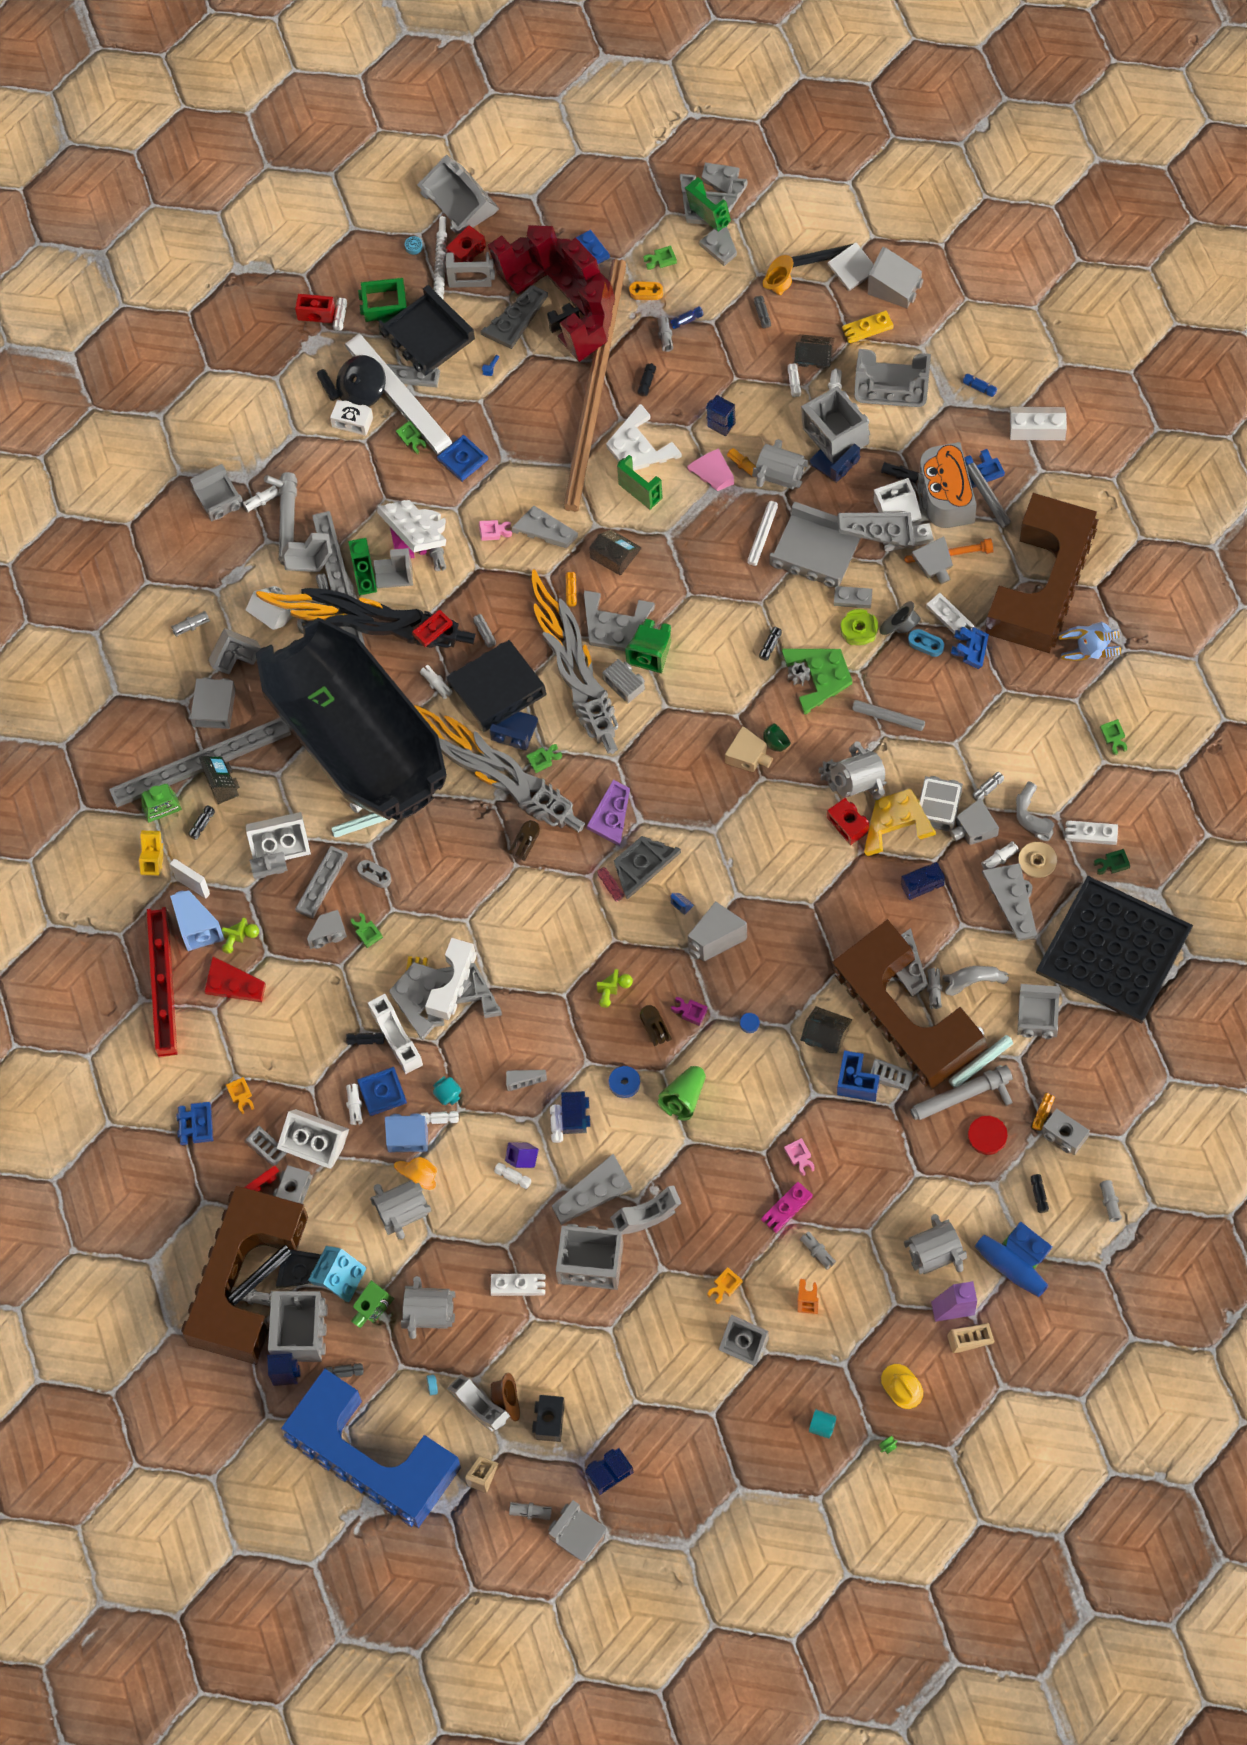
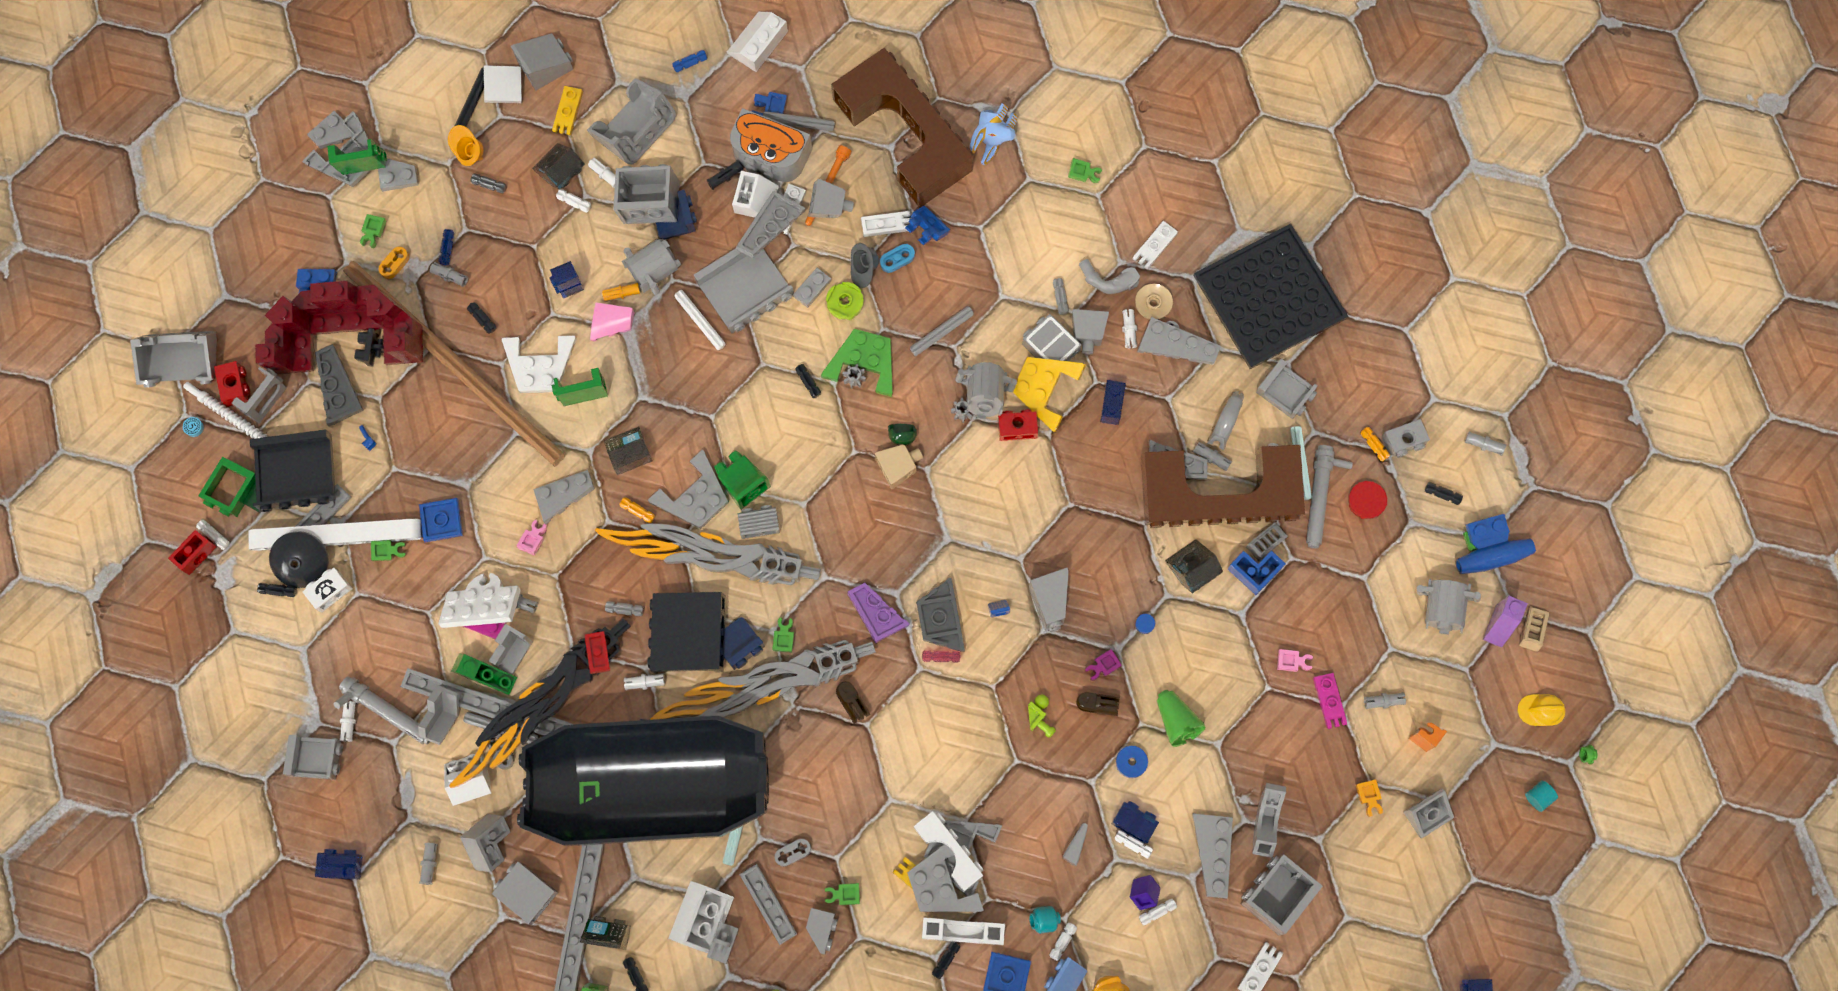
camera: 60 degrees left, 10 degrees up
dark green plate [1094,849,1130,875] -> none
none -> clear blue brick [315,849,363,880]

